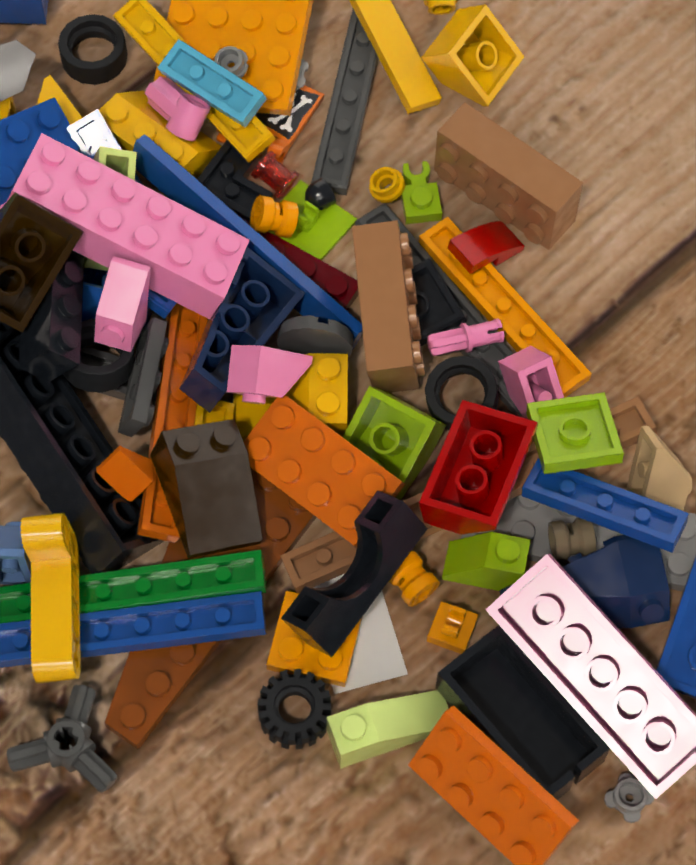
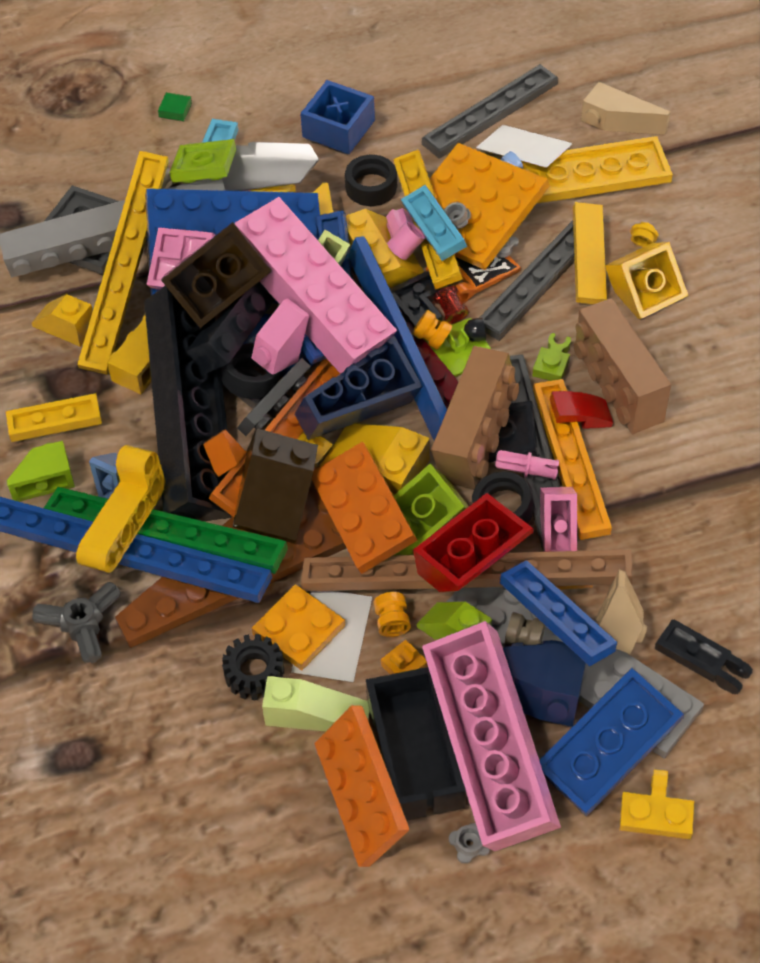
camera: 30 degrees right, 10 degrees down
bright pink slope [227,345,313,404] -> none
dark grey tile [277,315,353,357] -> none
black arch [281,490,428,657] -> none
yellow plate [369,167,405,203] -> none
lime plate [526,392,624,474] -> none

